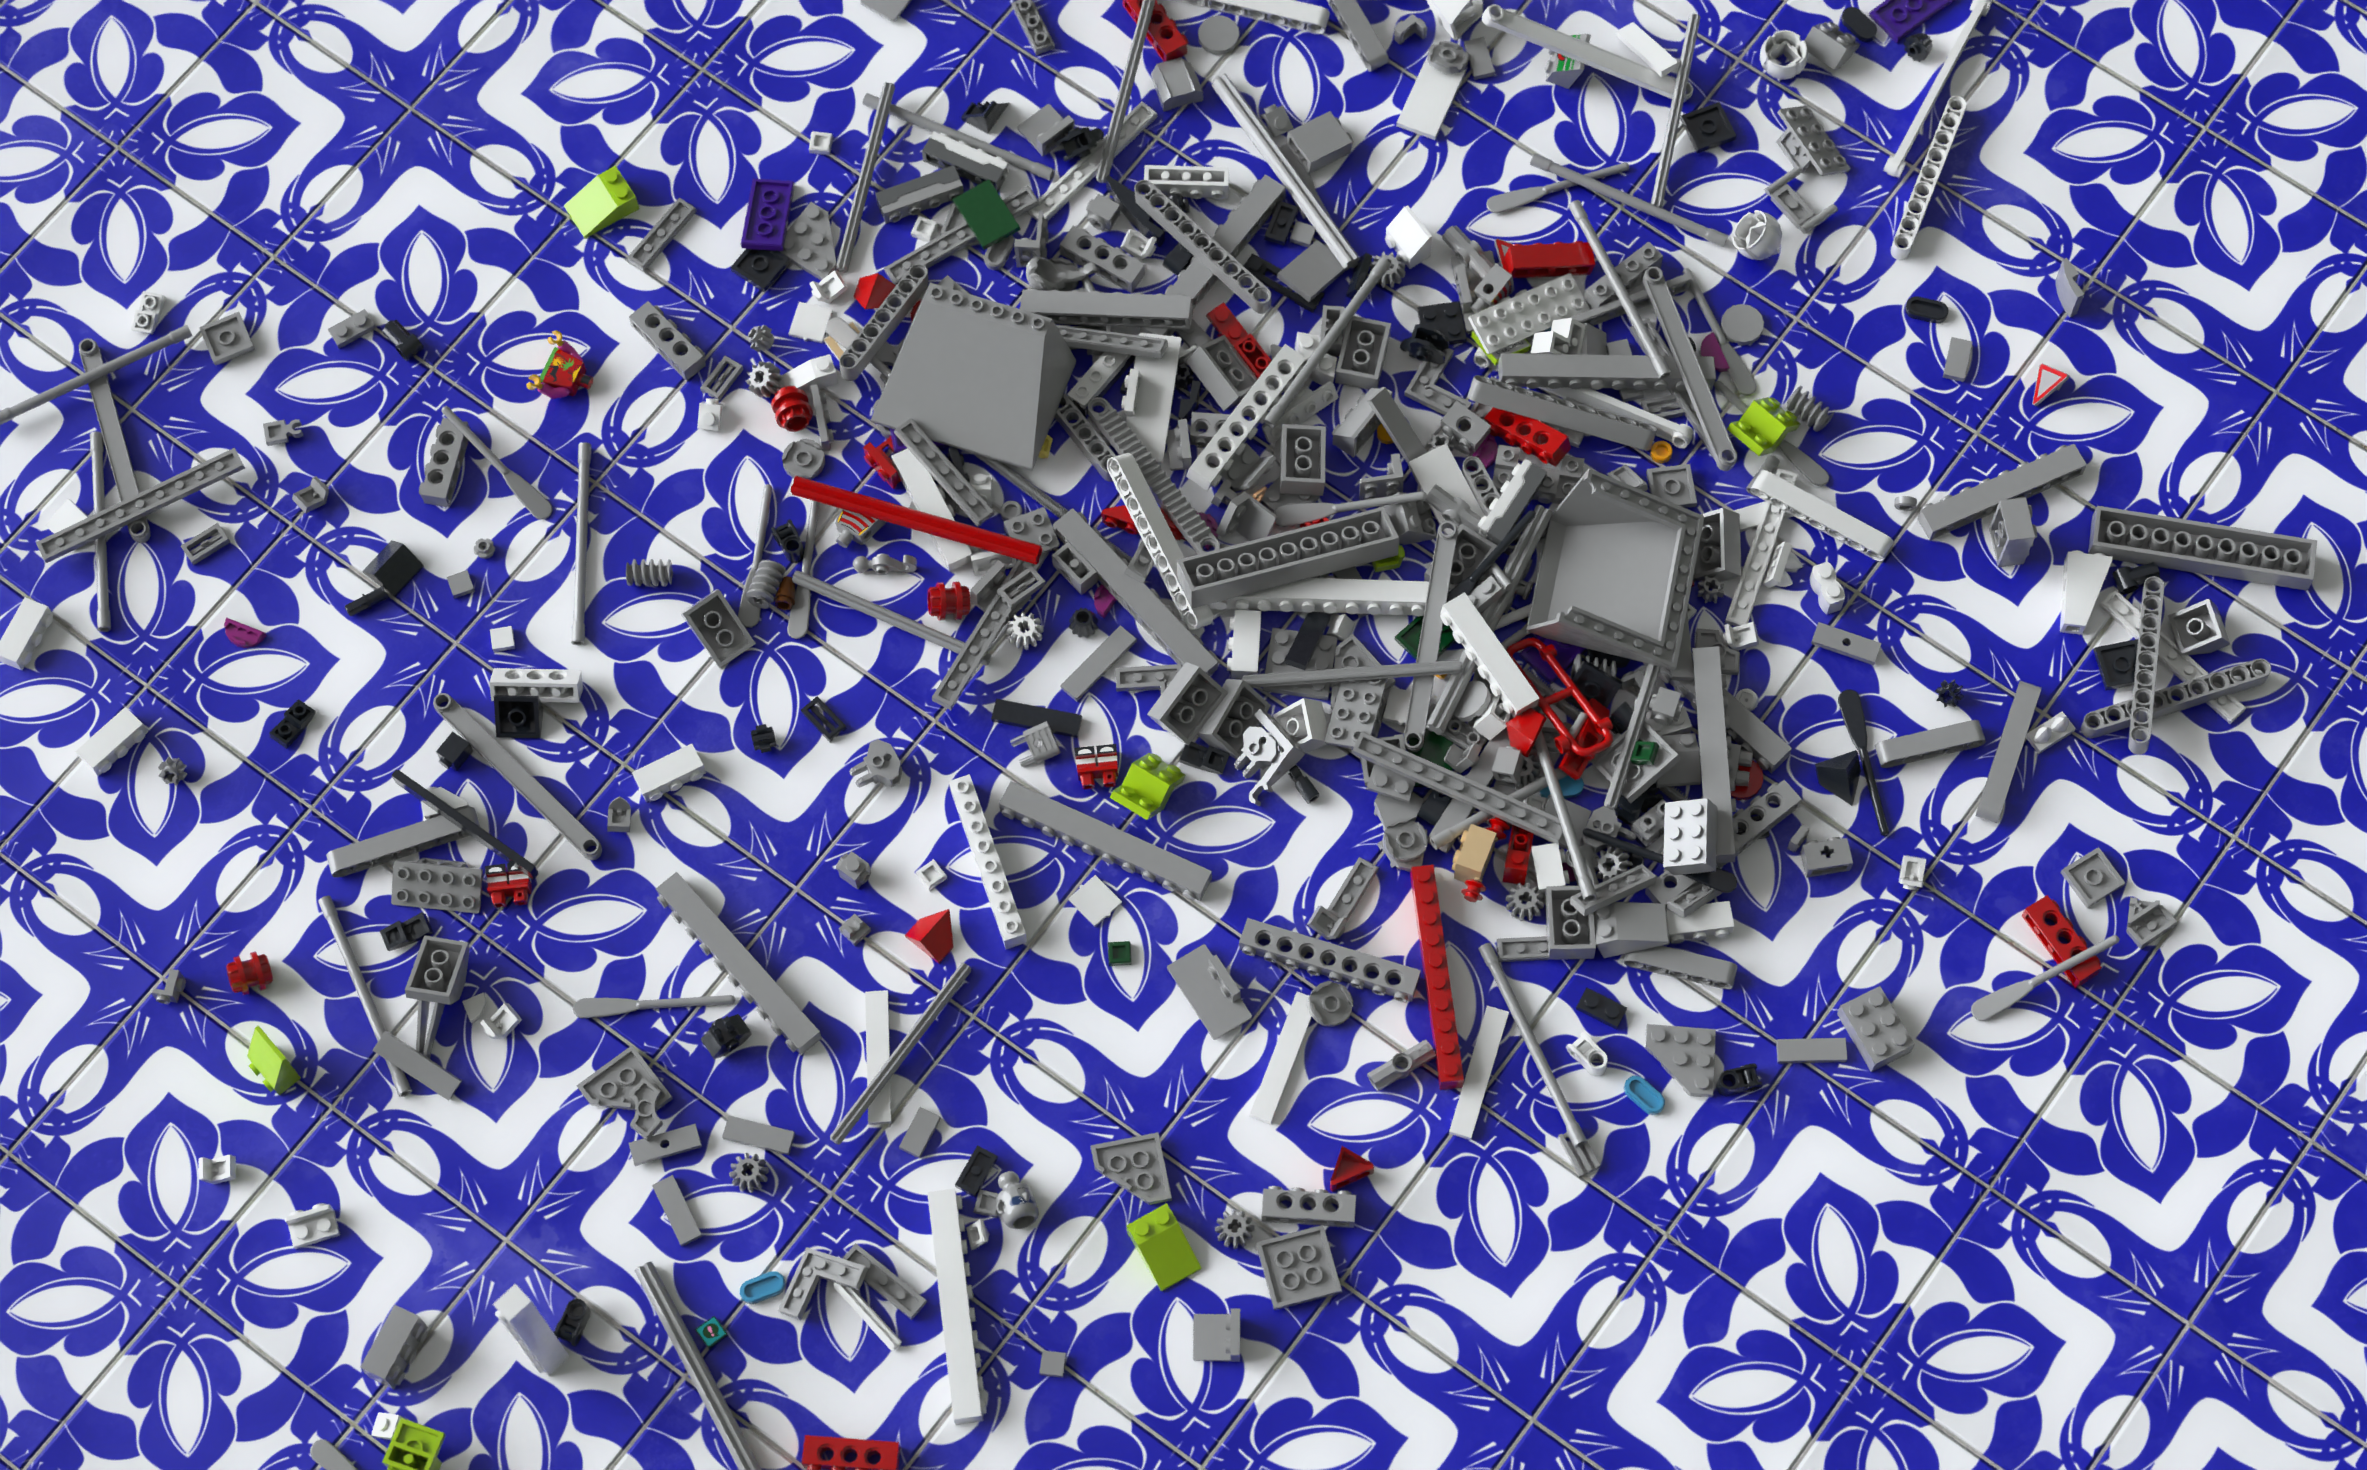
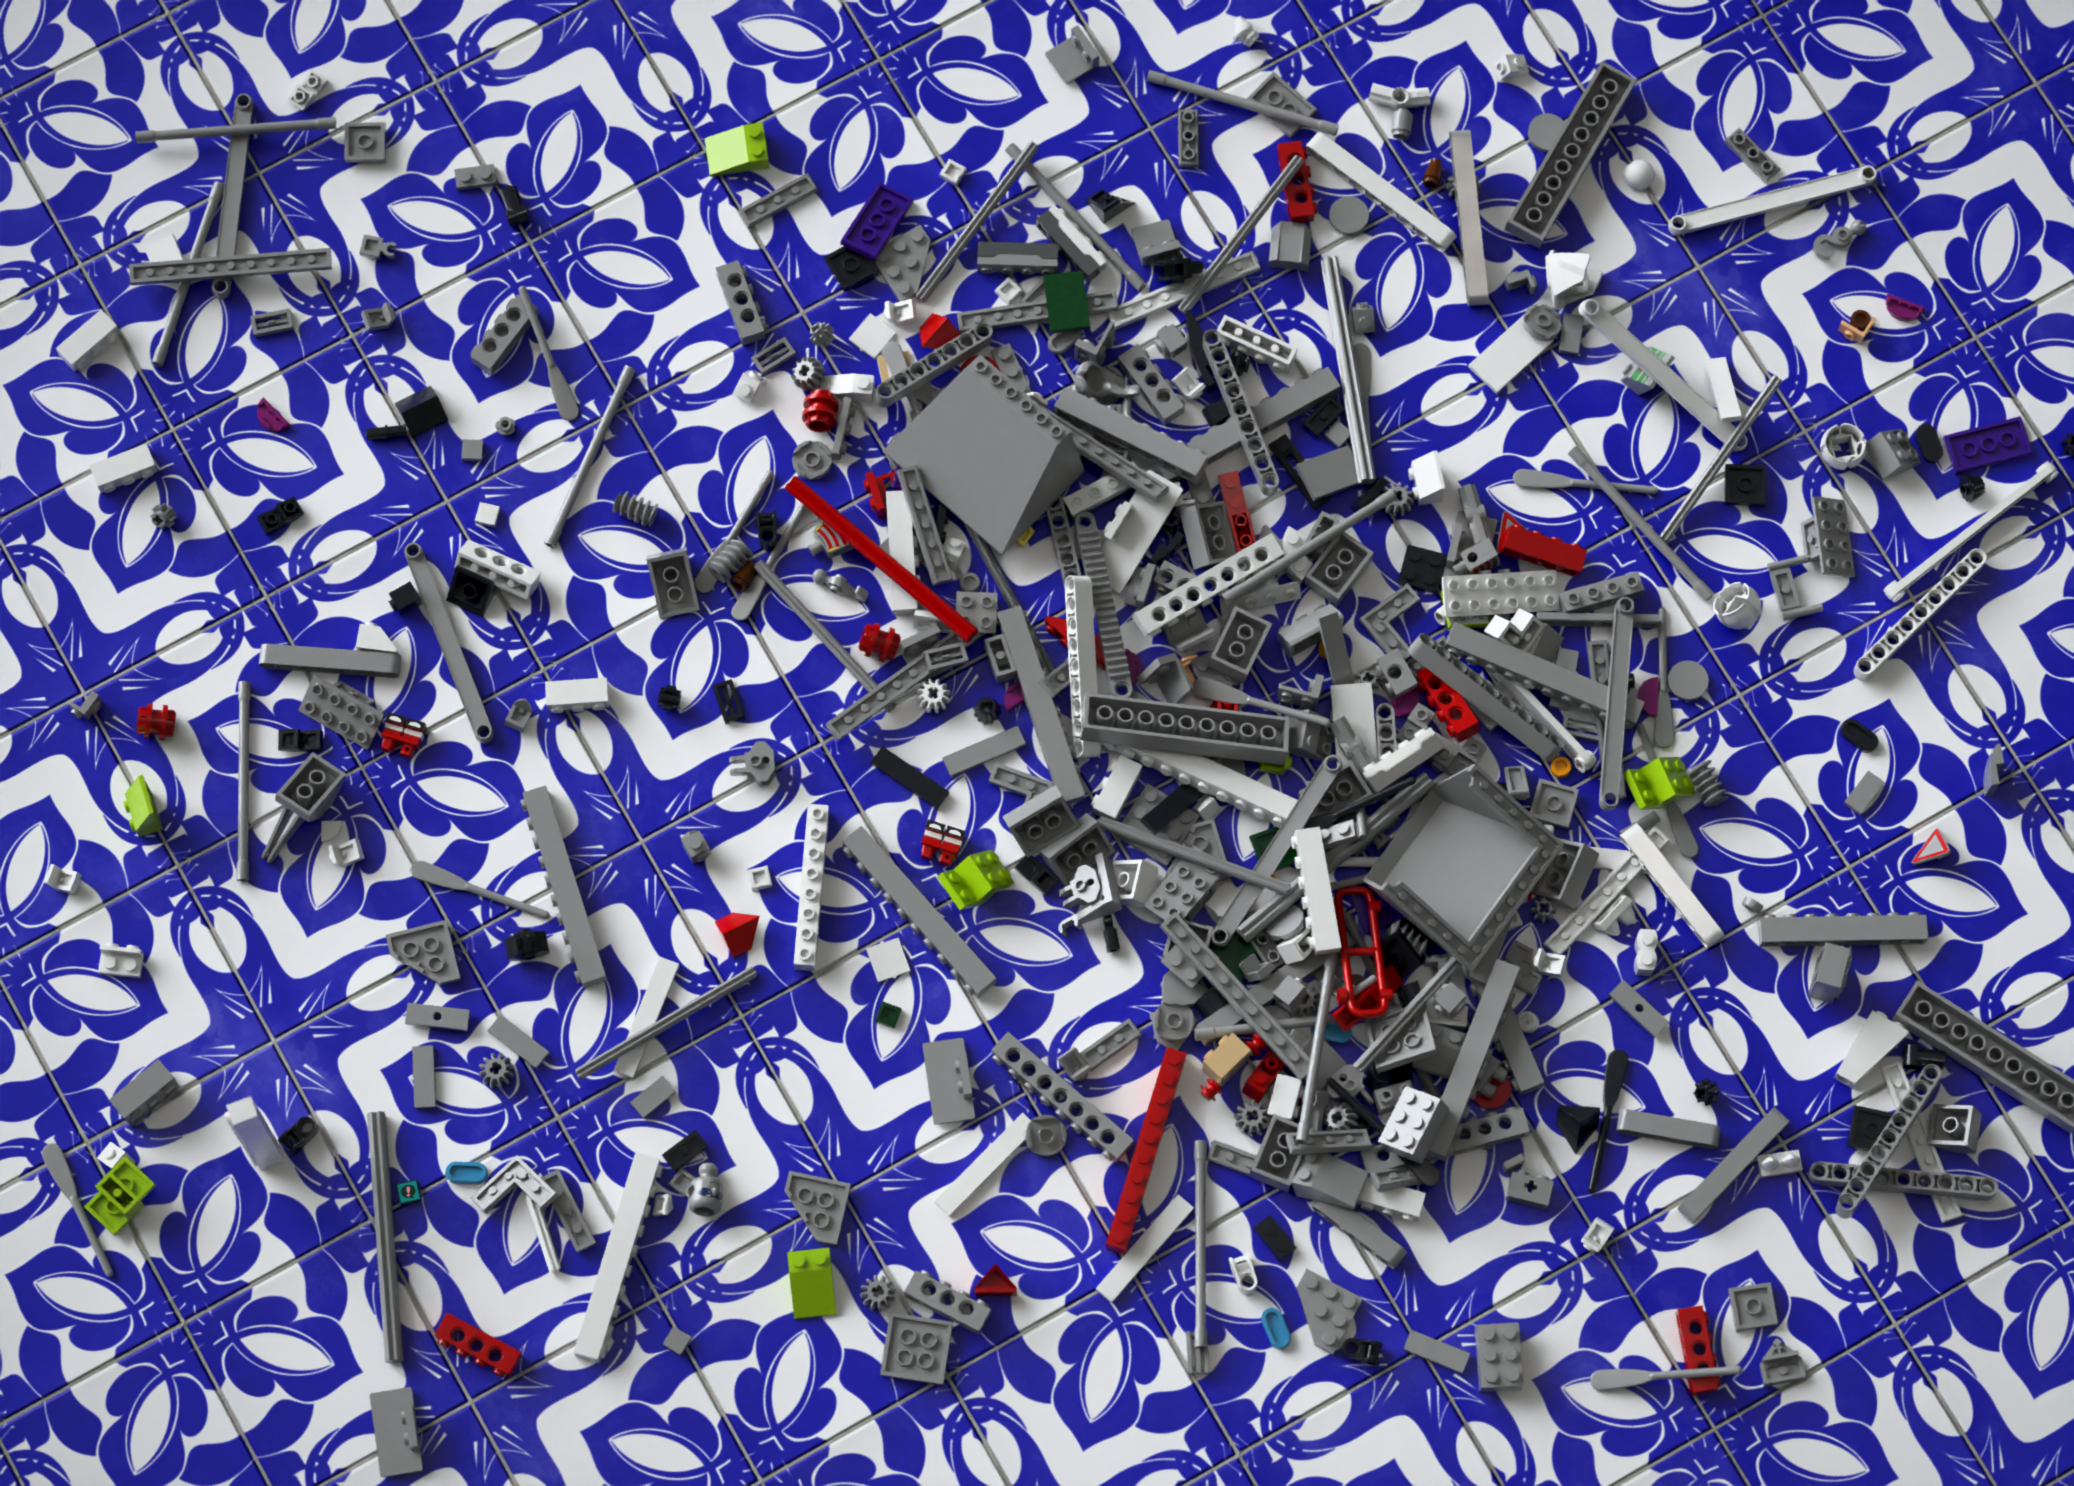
camera: 20 degrees right, 5 degrees up
light grey tile [372,1031,462,1100] -> none
black tile [391,769,538,880] -> none
torso [527,330,593,399] -> none
light grey tile [629,1077,663,1141] -> none
light grey tile [839,914,871,946] -> none
light grey piece [1010,721,1061,767] -> none
light grey bracket [1193,1309,1240,1361] -> none
light grey tile [1211,479,1238,507] -> none
light grey brick [1286,111,1353,174] -> none
light grey piece [1367,1039,1436,1092] -> none
black hinge [1400,323,1450,365] -> none
red slope [1506,708,1547,757] -> none
light grey piece [1568,200,1672,380] -> none
dark green tile [1630,741,1659,765] -> none

